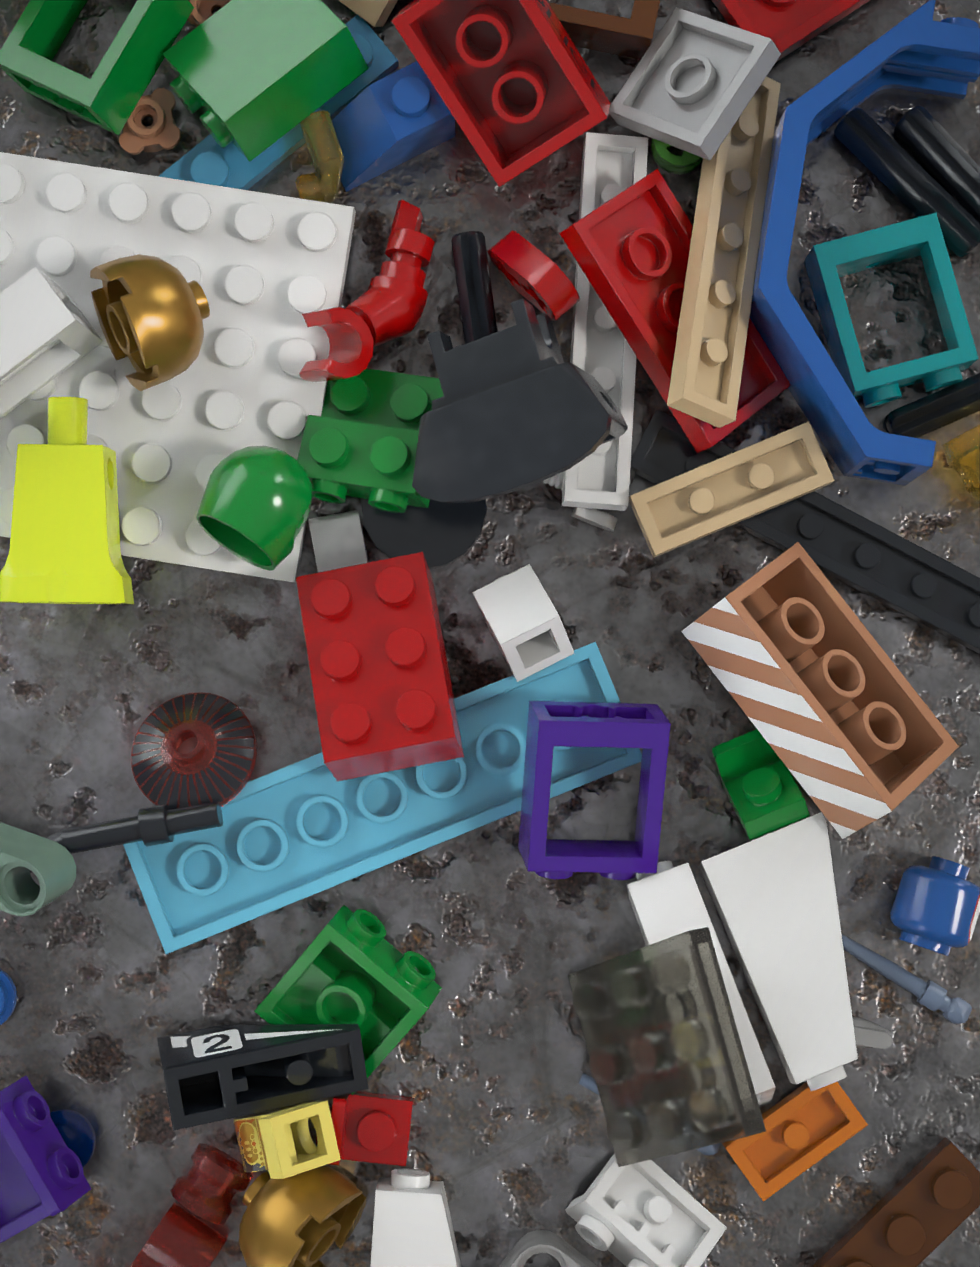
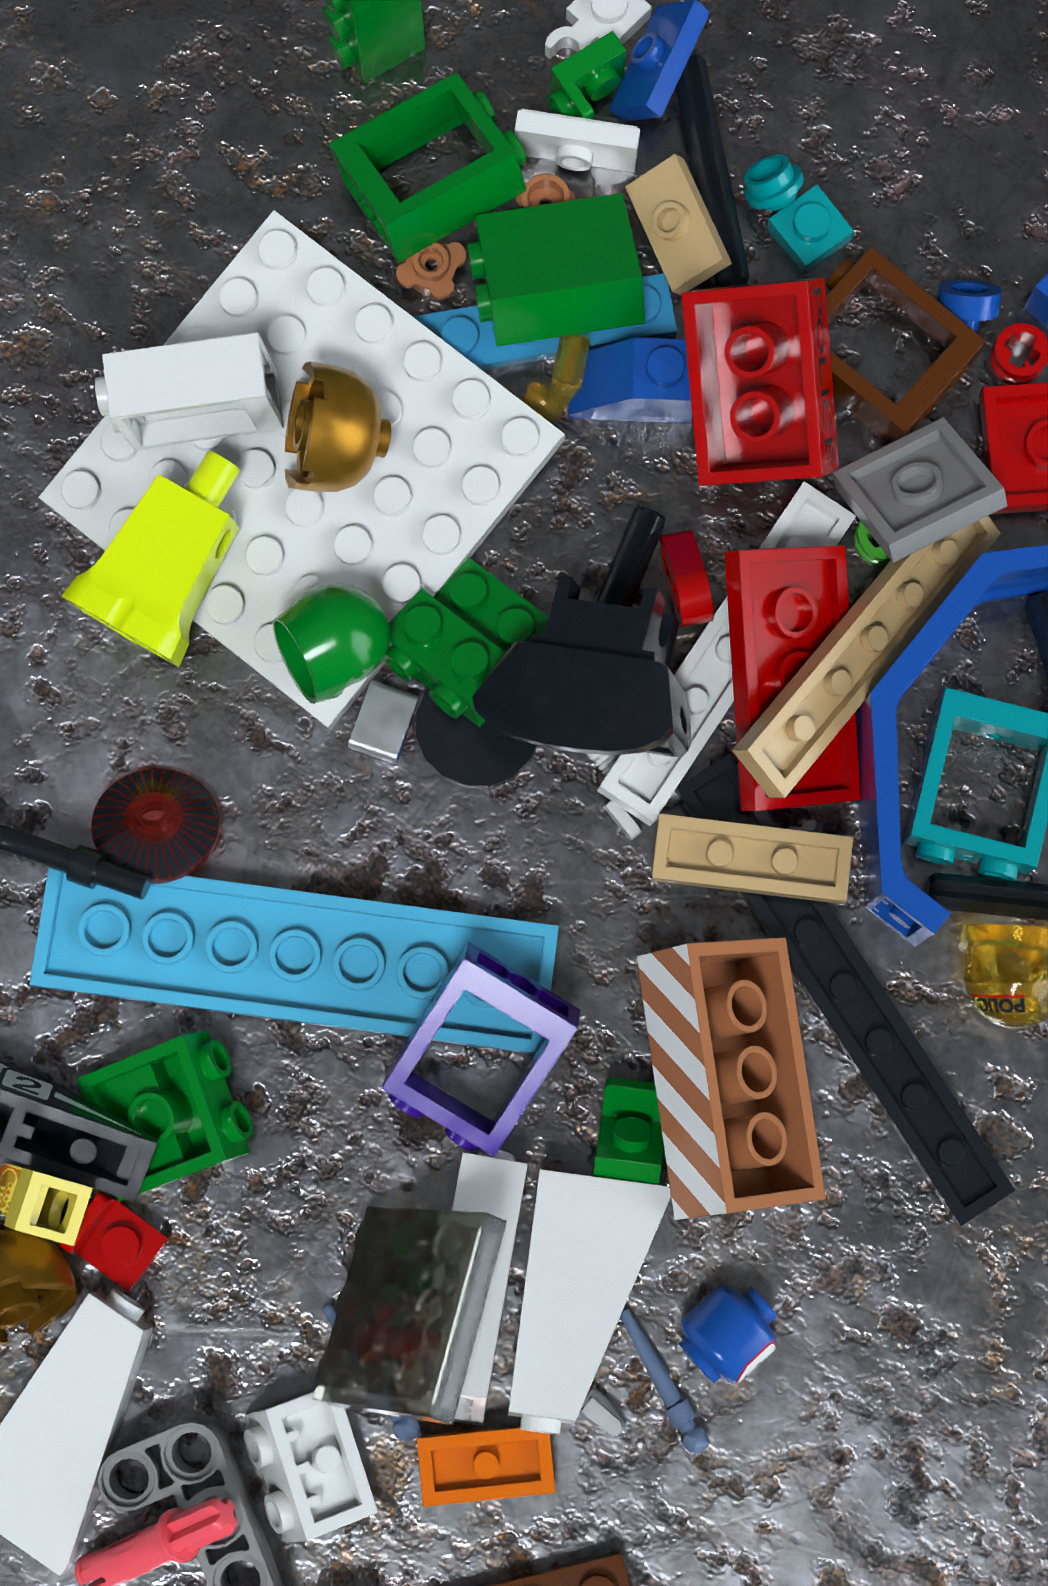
camera: 30 degrees right, 5 degrees down
red brick [296,552,464,781] -> none
red piece [299,199,435,382] -> none
white brick [472,564,574,682] -> none

